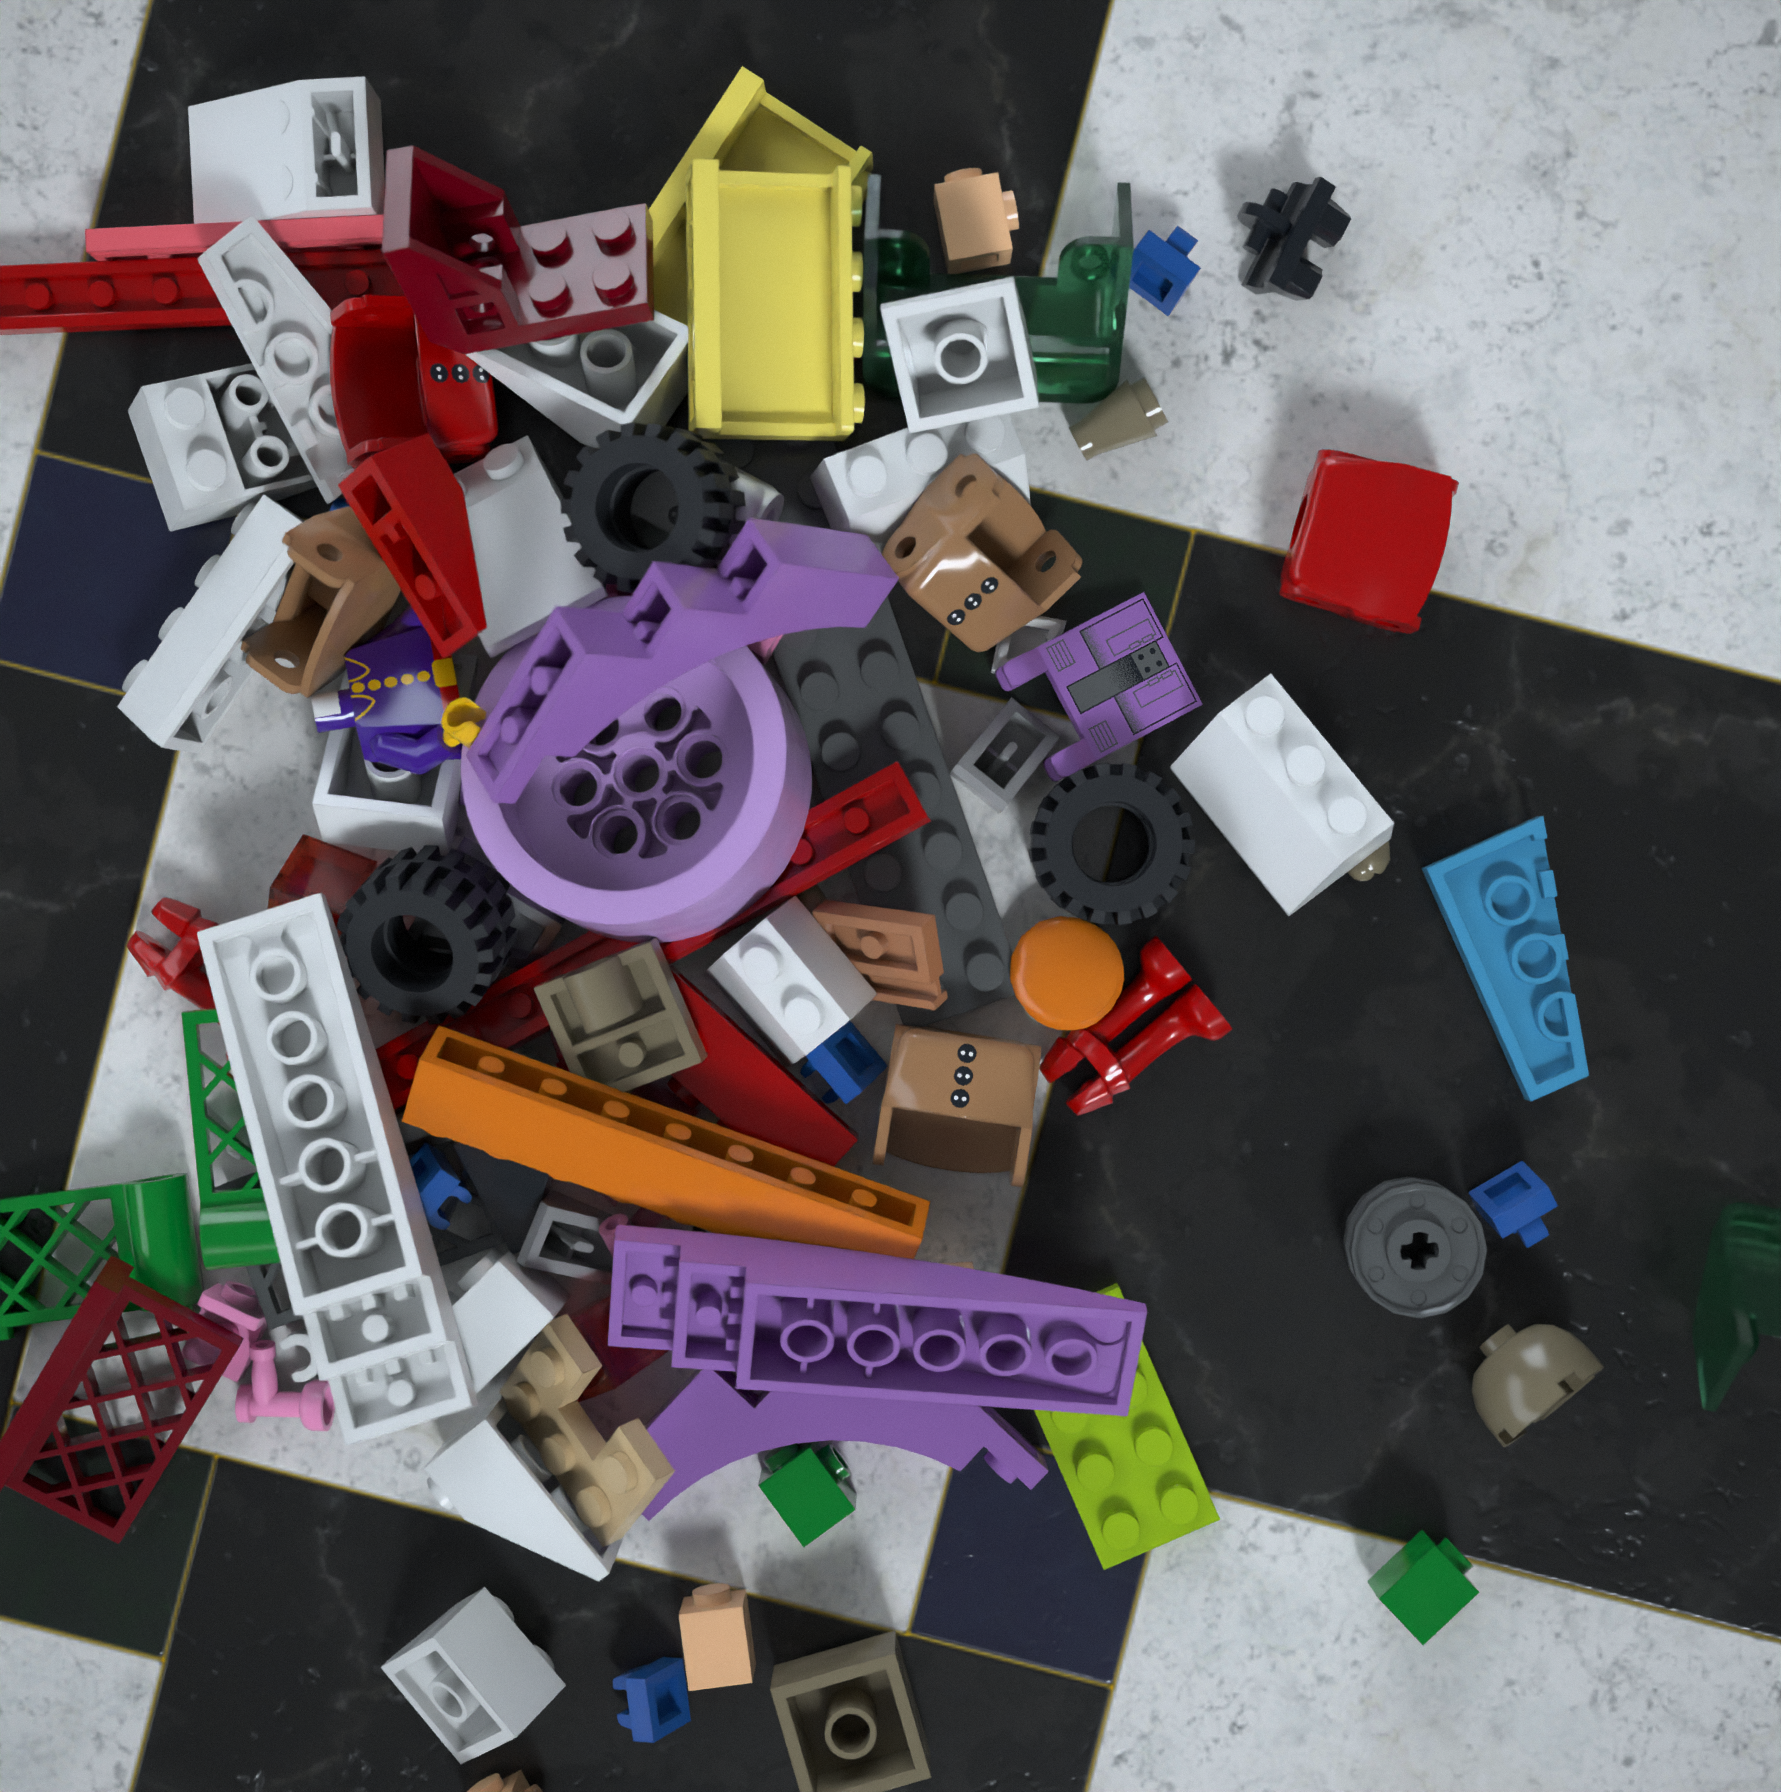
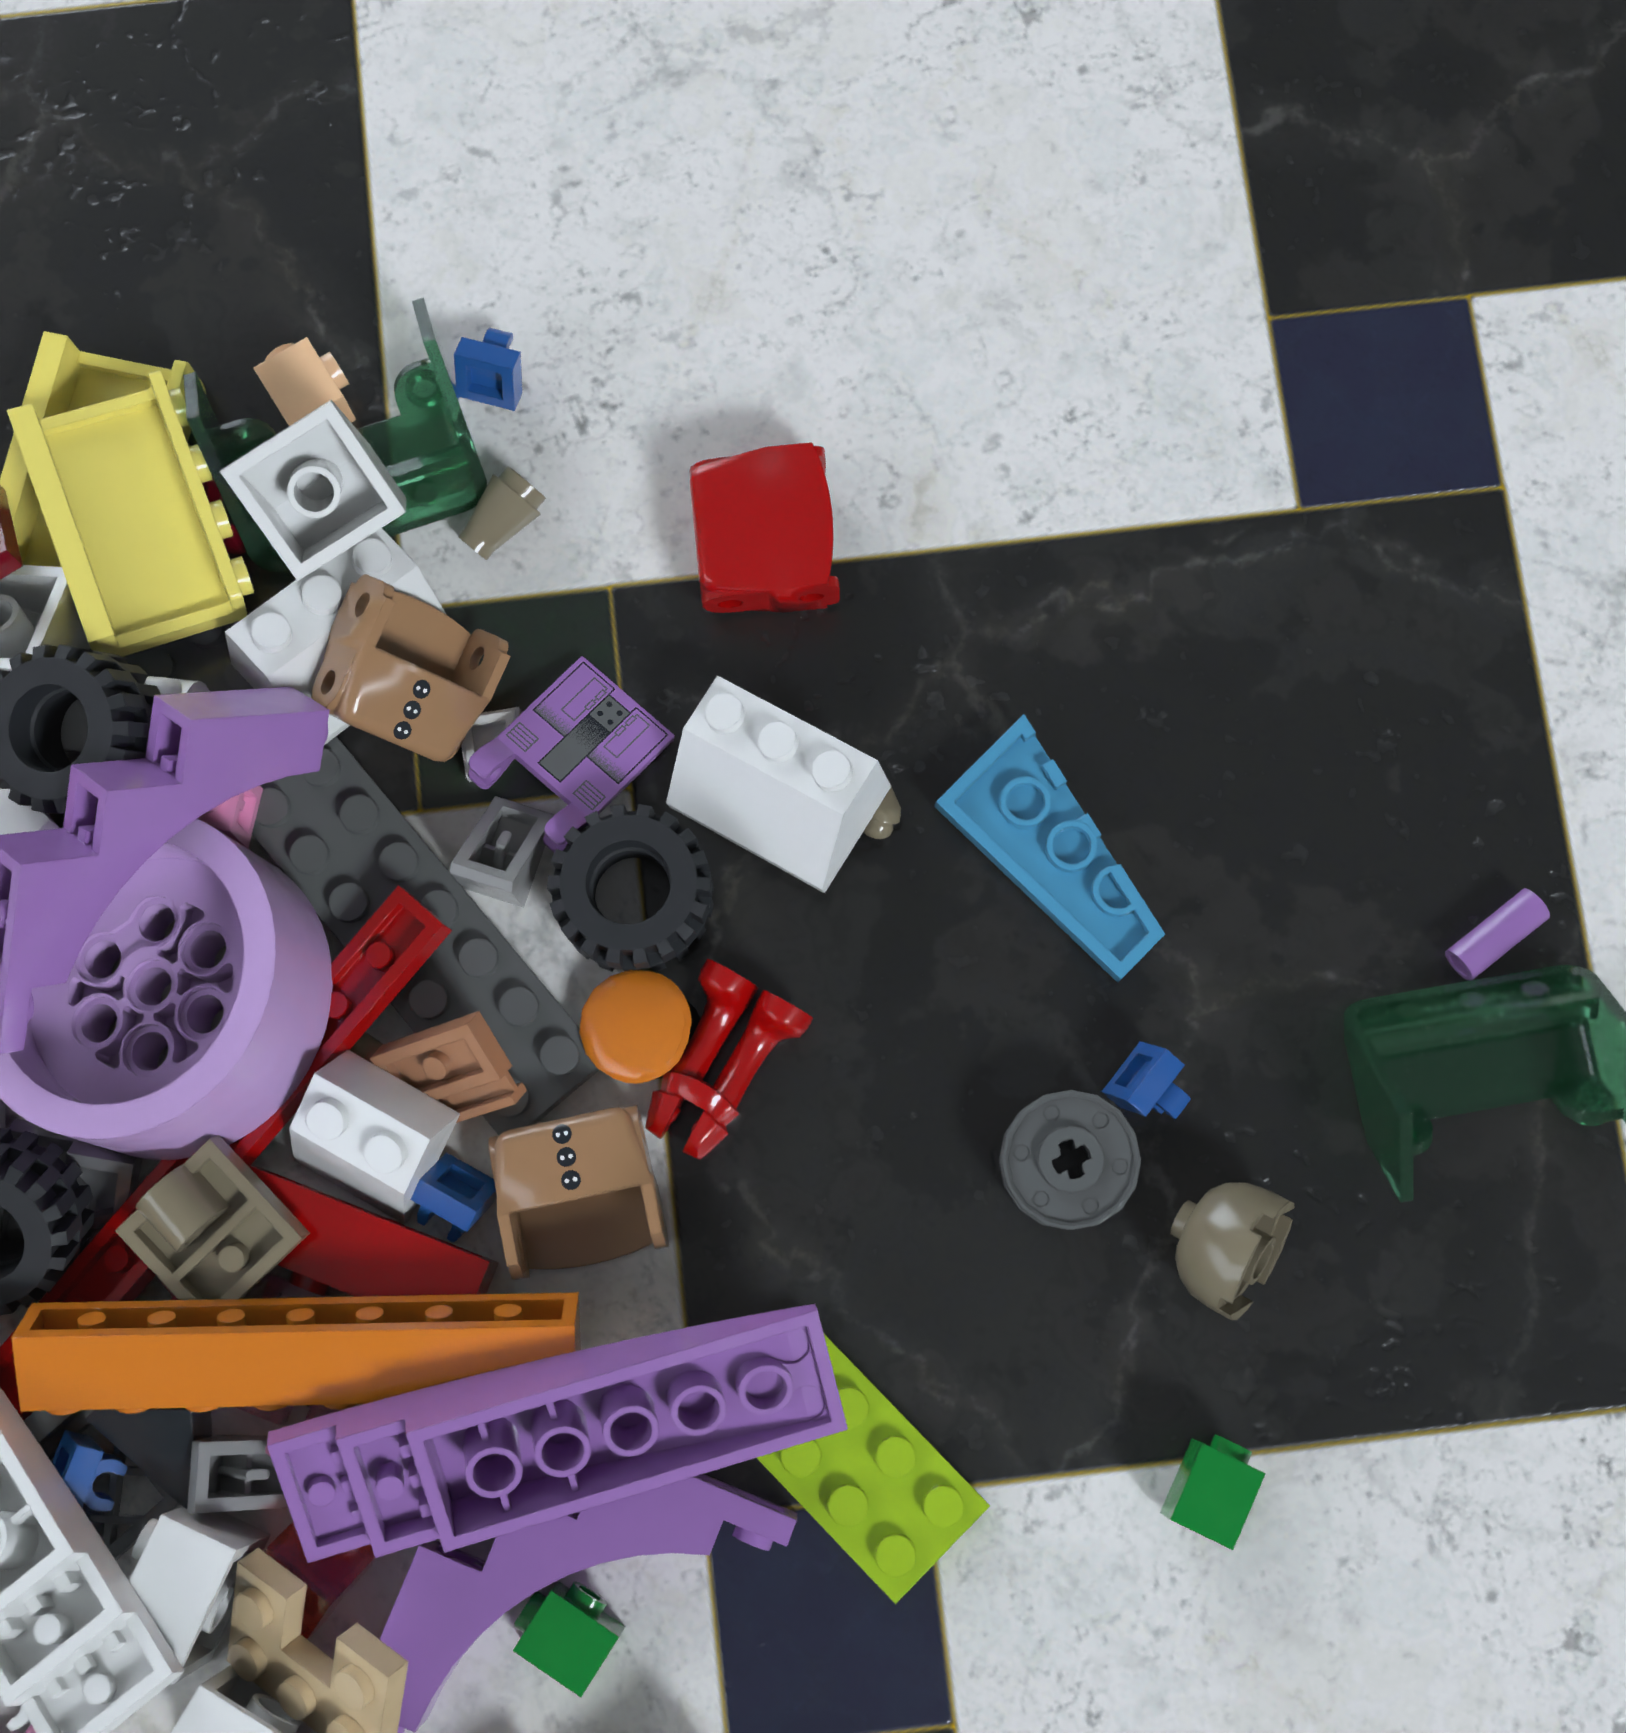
camera: 20 degrees left, 10 degrees down
black hips [1237,177,1351,301] -> none

